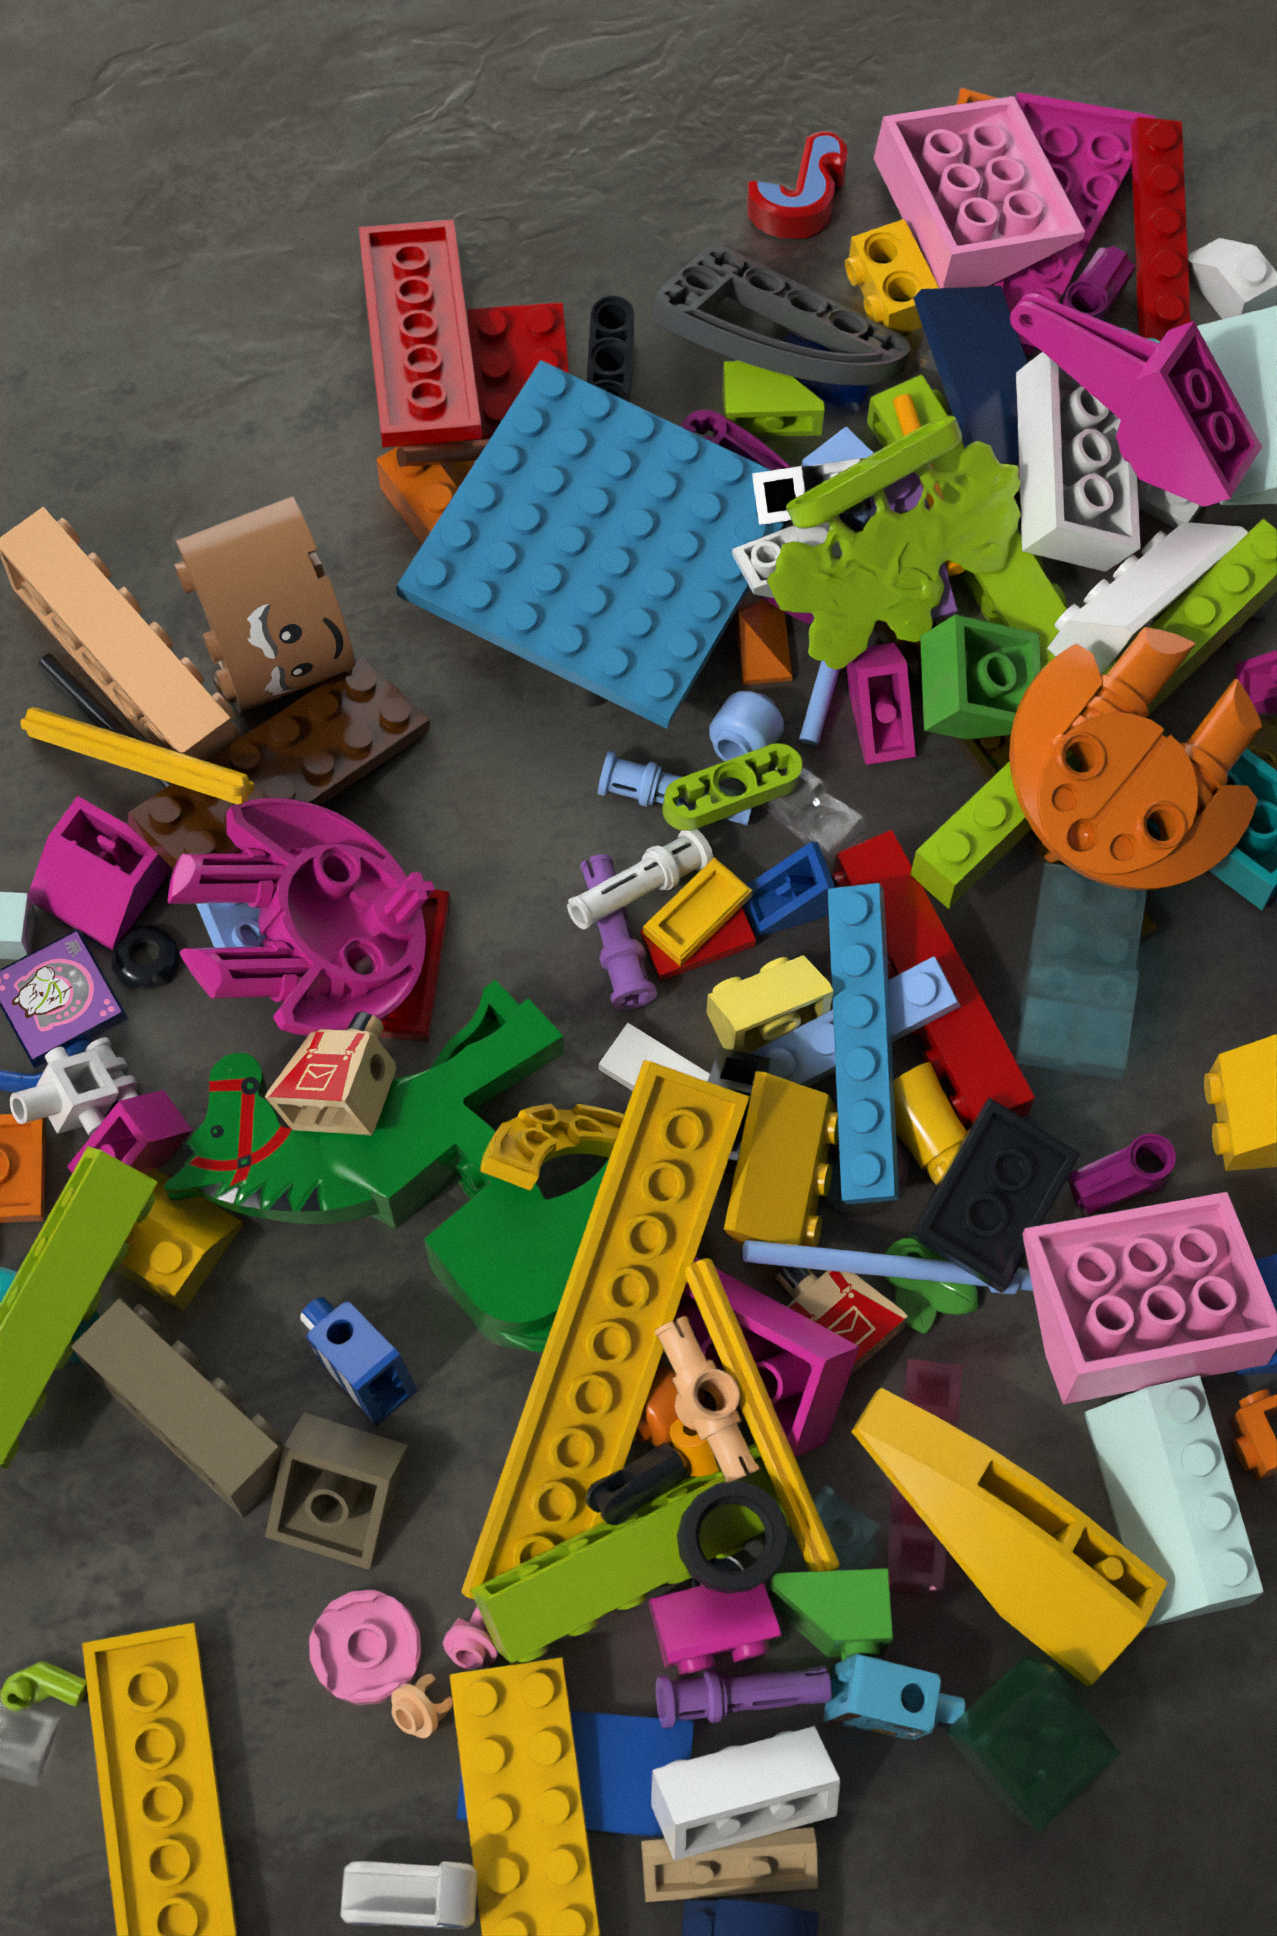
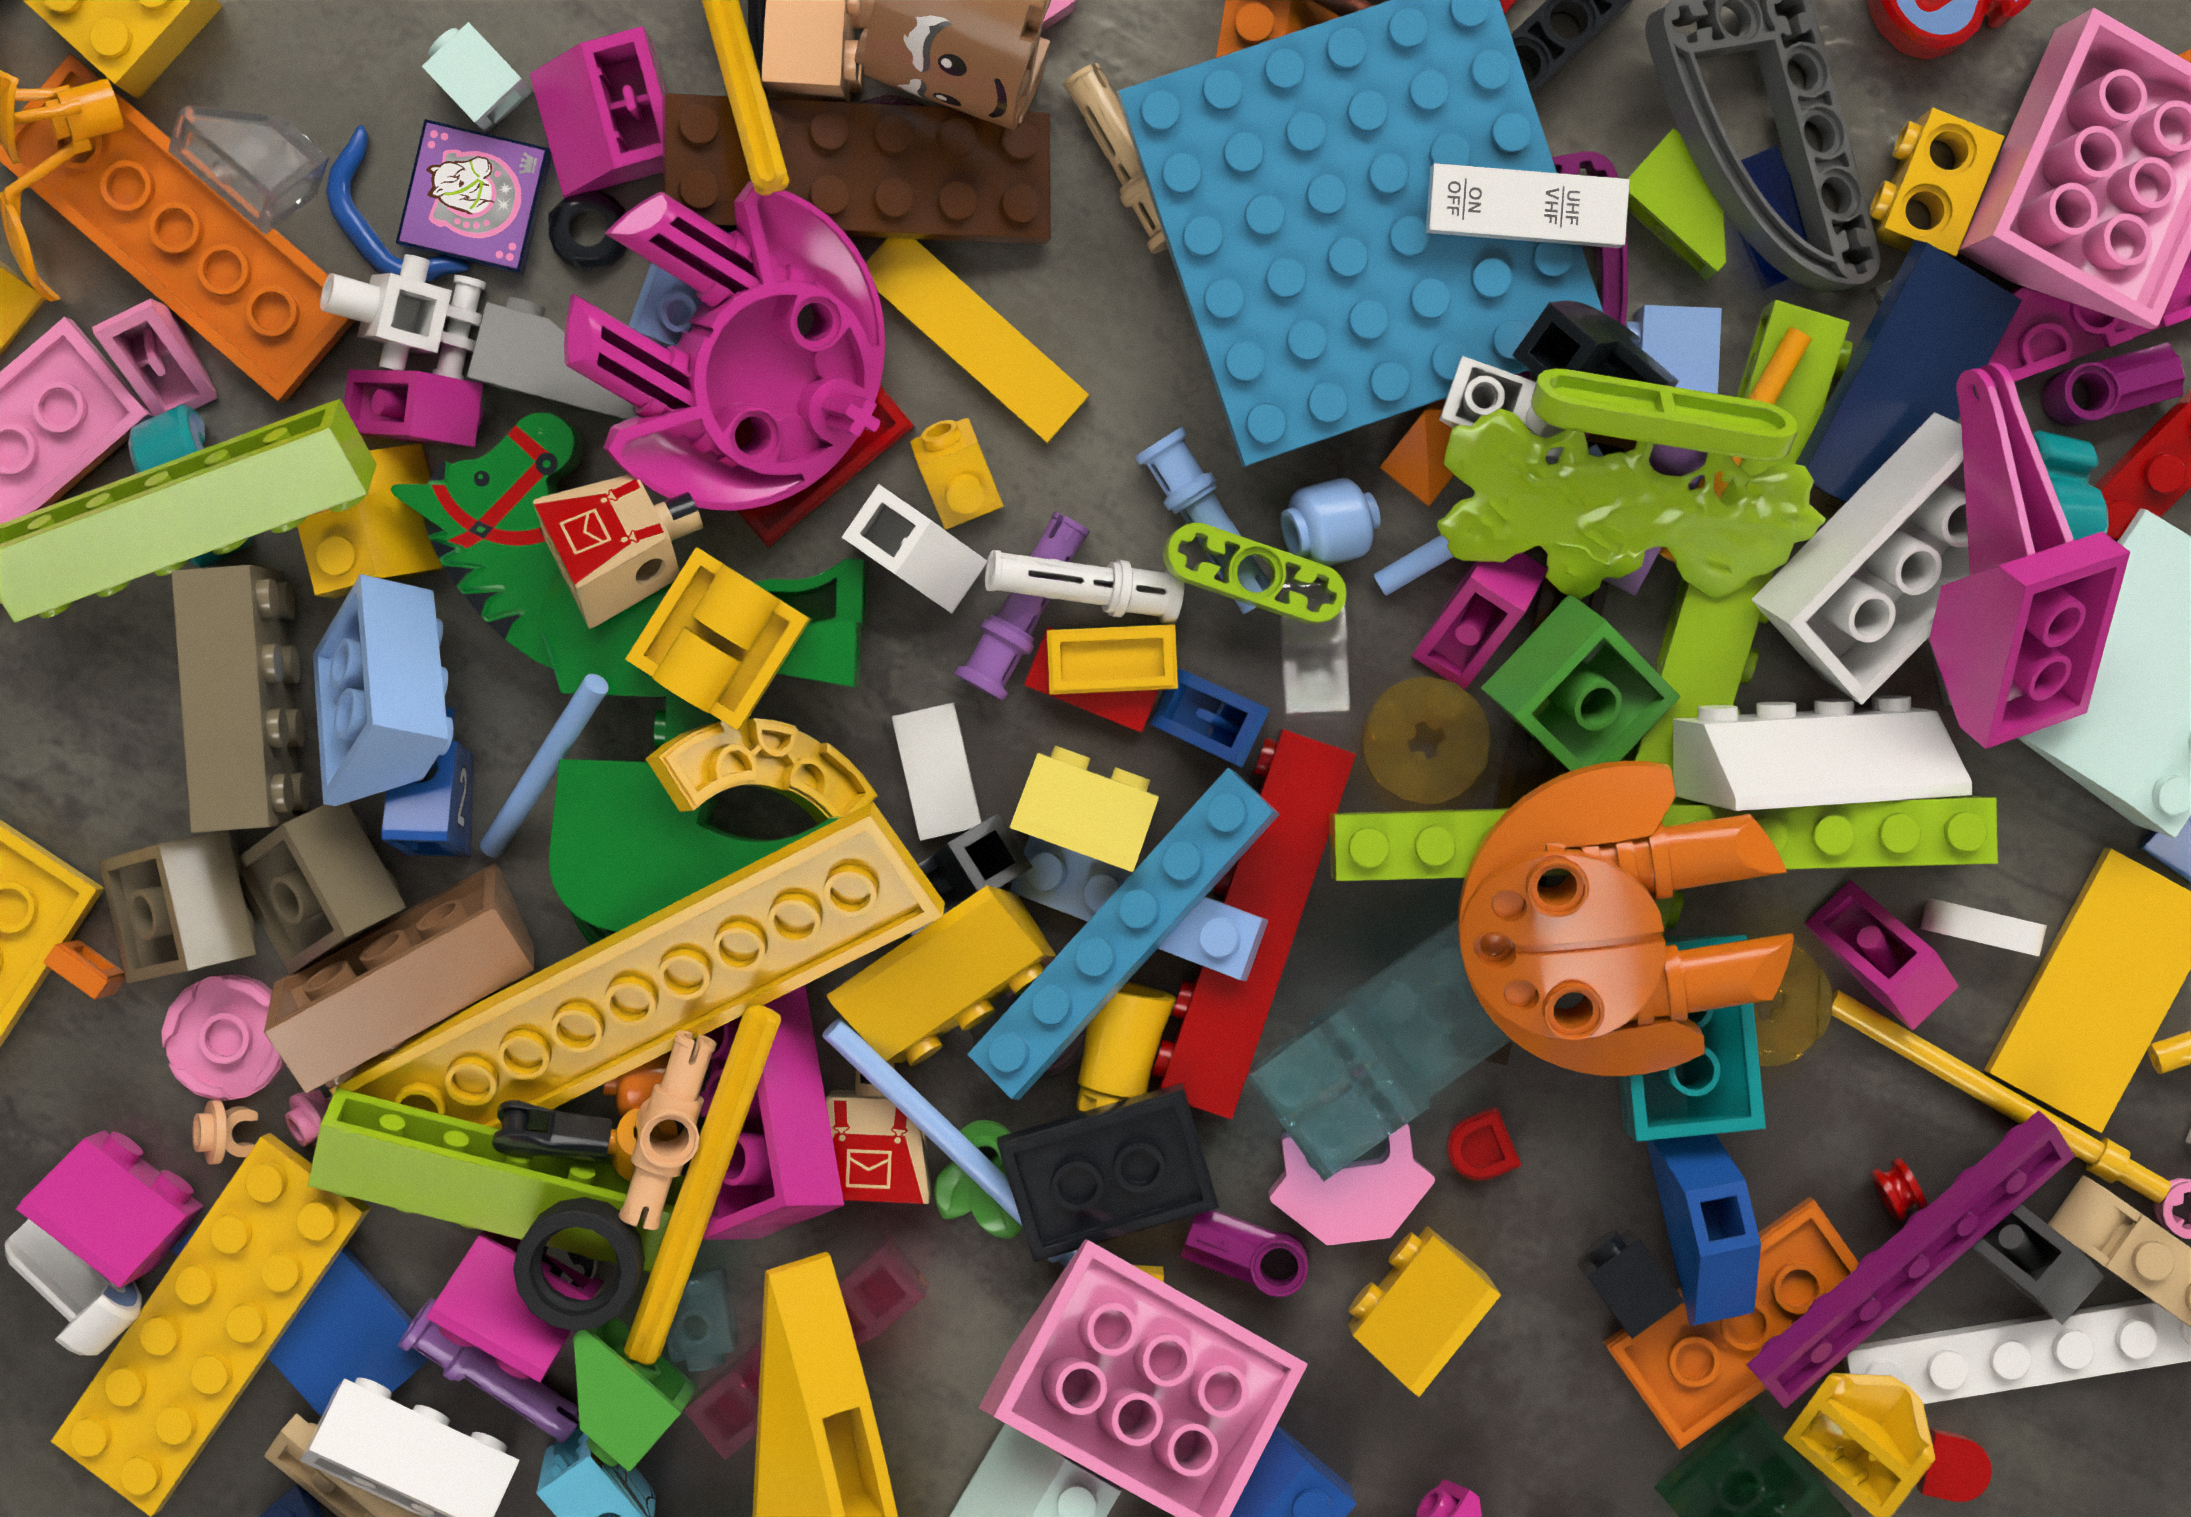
camera: 45 degrees right, 20 degrees up
none -> dark pink slope [16,1130,205,1288]
none -> orange tile [42,939,126,1000]
none -> dark tan slope [99,830,257,984]
none -> medium nougat slope [264,862,534,1094]
none -> light blue slope [313,574,454,806]
none -> light grey slope [467,297,637,422]
none -> light blue bar [480,674,609,858]
none -> yellow plate [625,547,811,731]
none -> white slope [842,484,987,614]
none -> yellow tile [866,238,1090,444]
none -> yellow bracket [910,418,1004,530]
none -> tan pin [1063,63,1168,254]
none -> bright pink piece [1268,1119,1435,1245]
none -> clear yellow plate [1361,677,1490,804]
none -> white tile [1426,163,1630,248]
none -> red tile [1446,1105,1522,1180]

